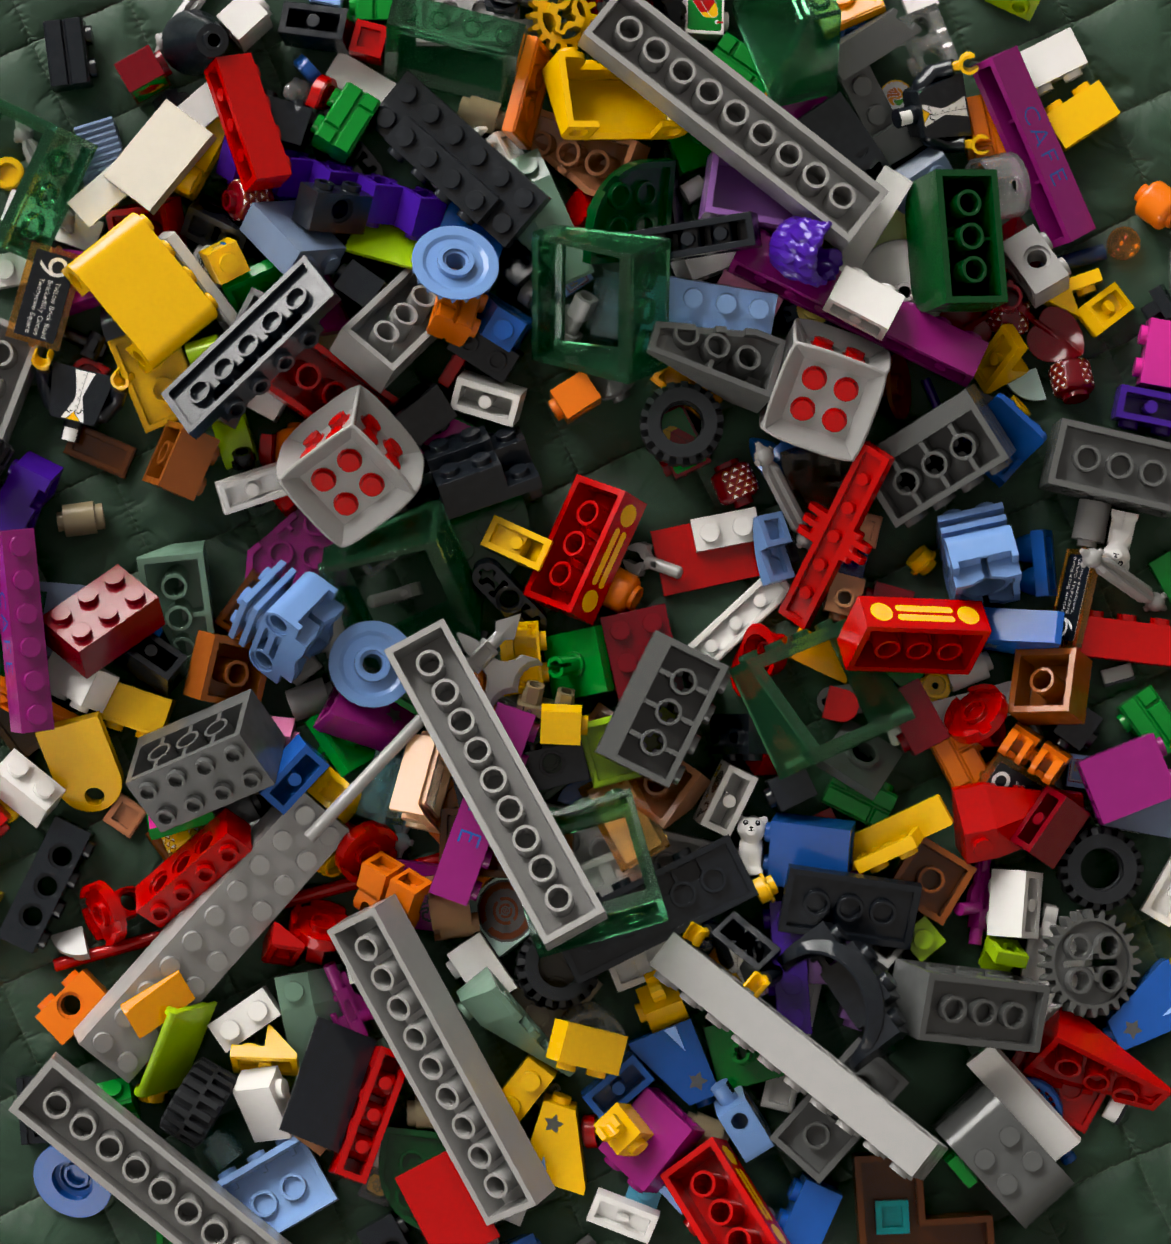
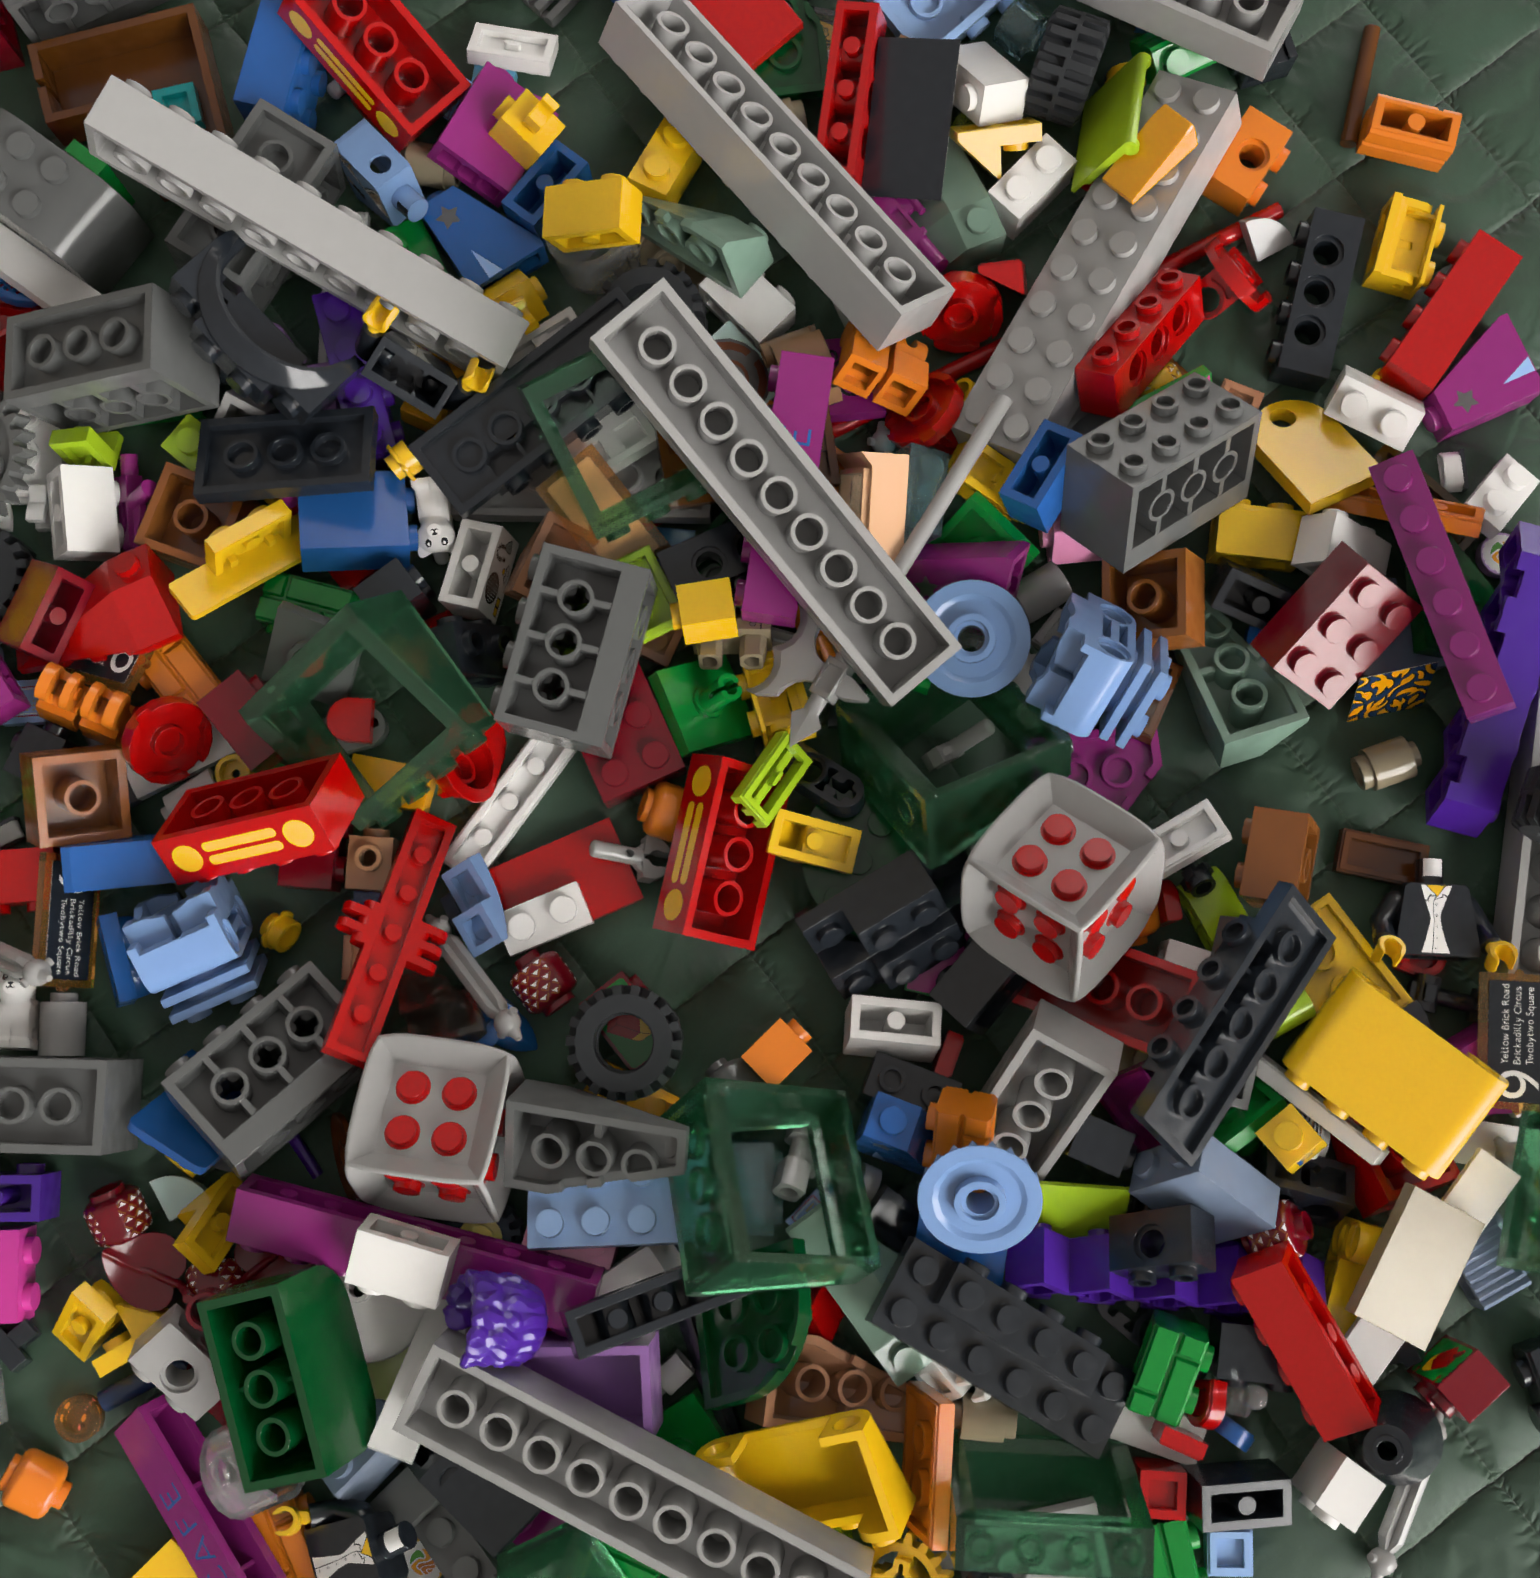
camera: 170 degrees right, 5 degrees down
yellow slope [530,1091,587,1196] -> none
red tile [581,1114,600,1149] -> none
none -> lime tile [730,731,813,828]
none -> red tile [1150,1420,1208,1461]
none -> sticker [1347,662,1438,722]

